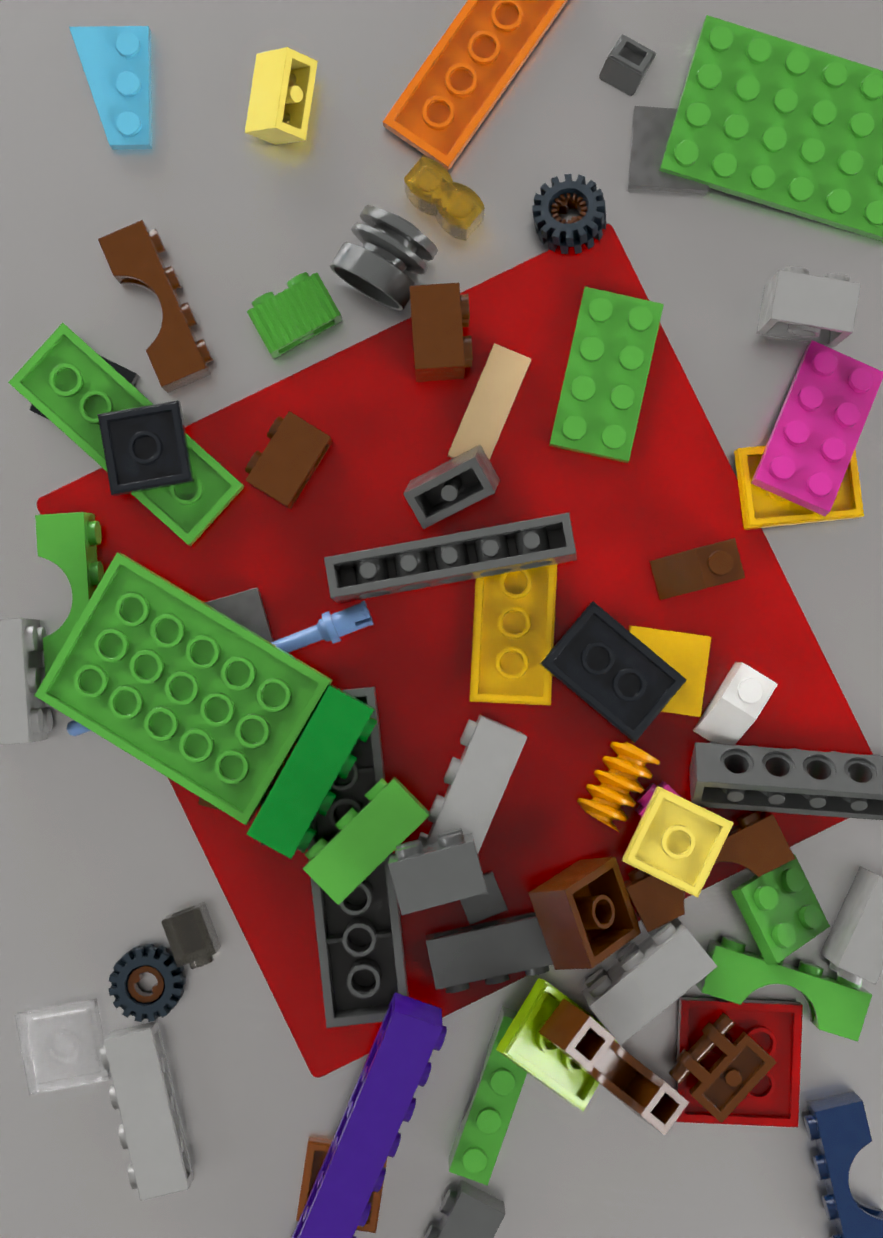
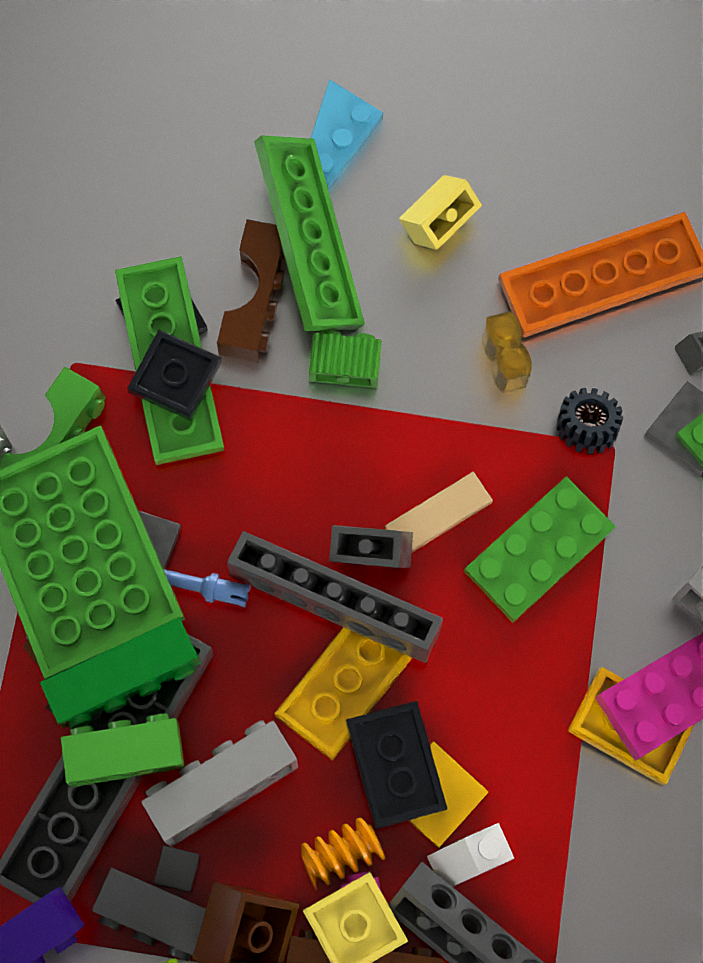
camera: 30 degrees right, 15 degrees down
reddish brown brick [245,411,333,510] -> none
dark grey wheel [330,205,438,311] -> none
dark grey brick [388,828,487,915] -> none
reddish brown brick [409,282,473,382] -> none
reddish brown slope [649,538,745,600] -> none
none -> bright green plate [254,135,365,331]

